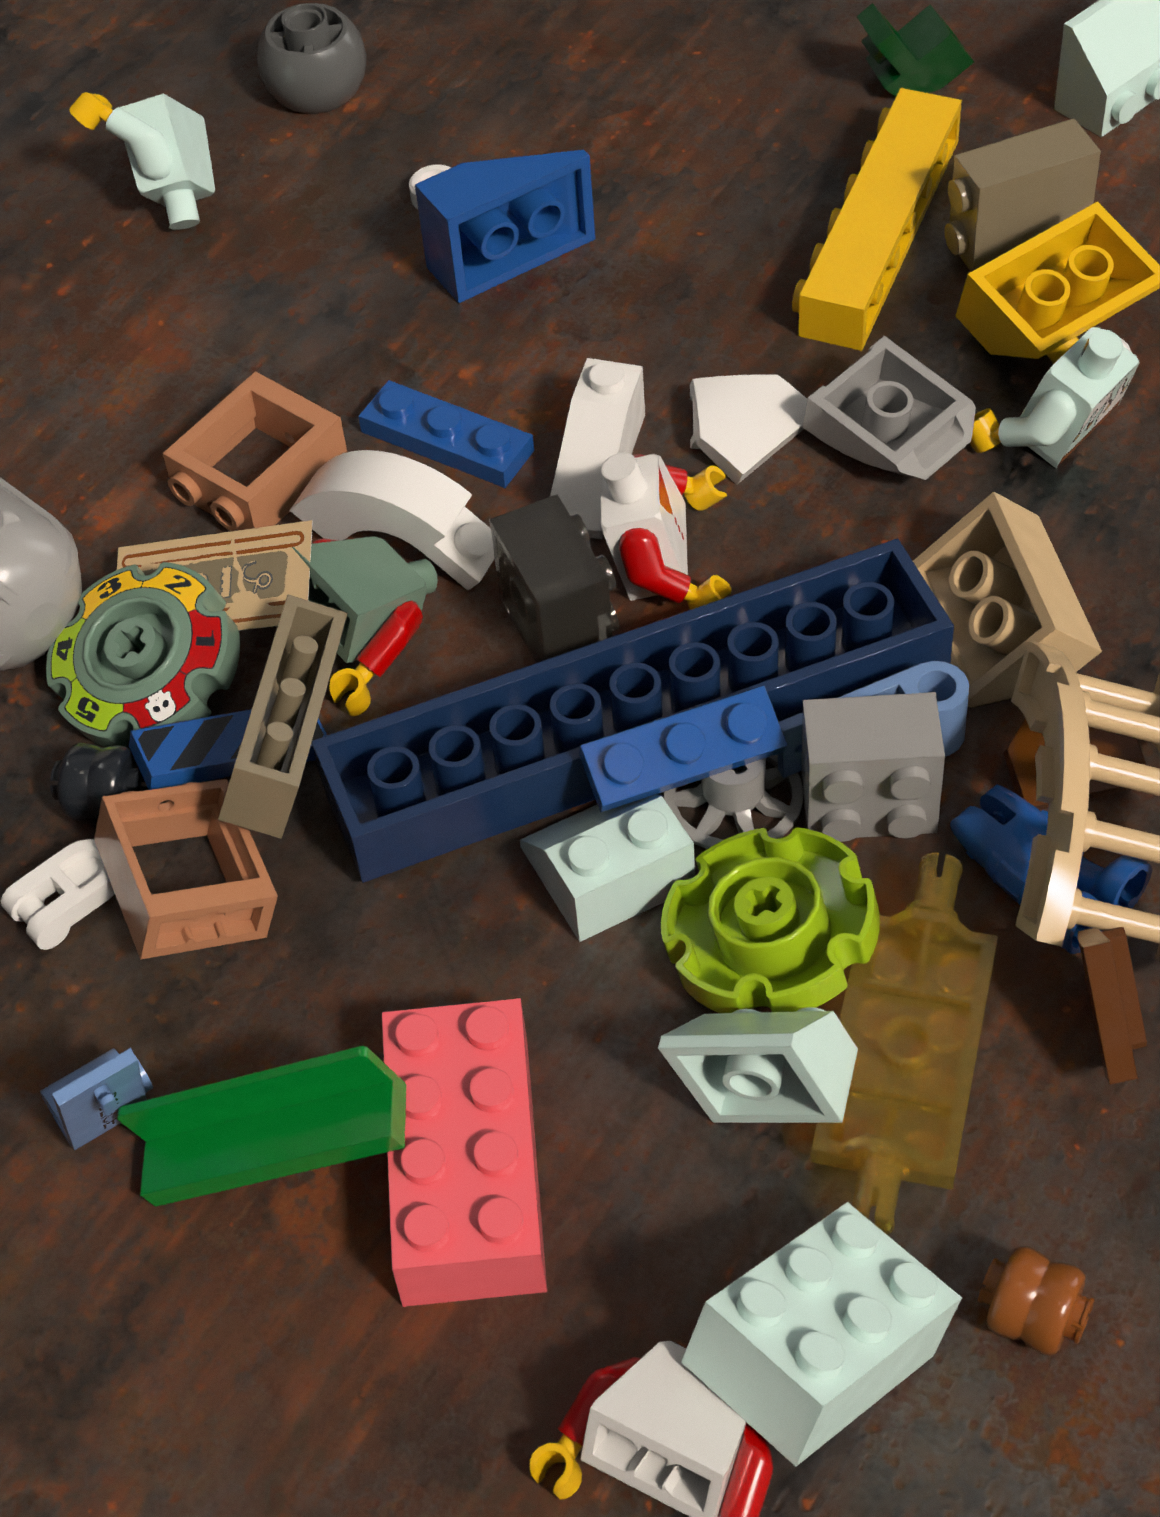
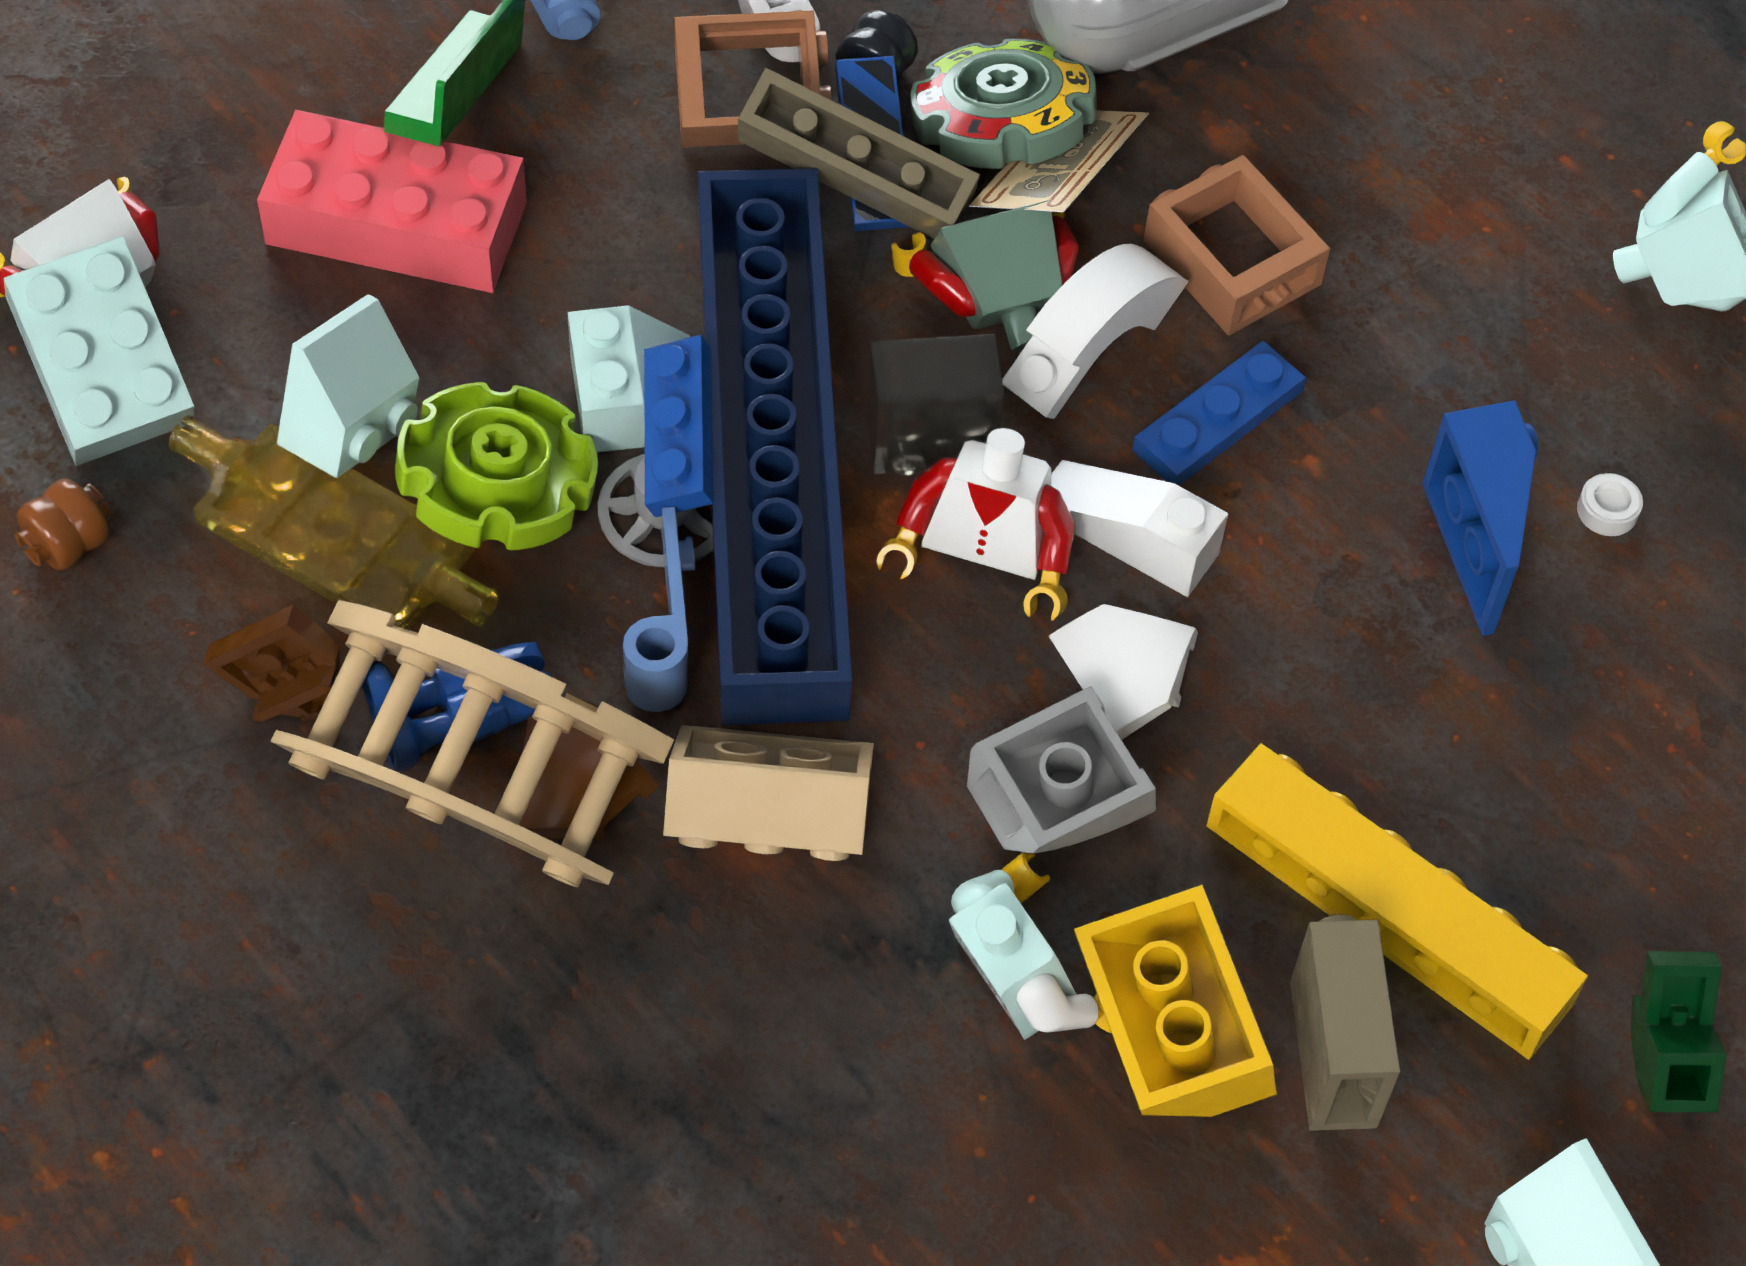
camera: 100 degrees right, 5 degrees up
light grey brick [801,692,945,842] -> none

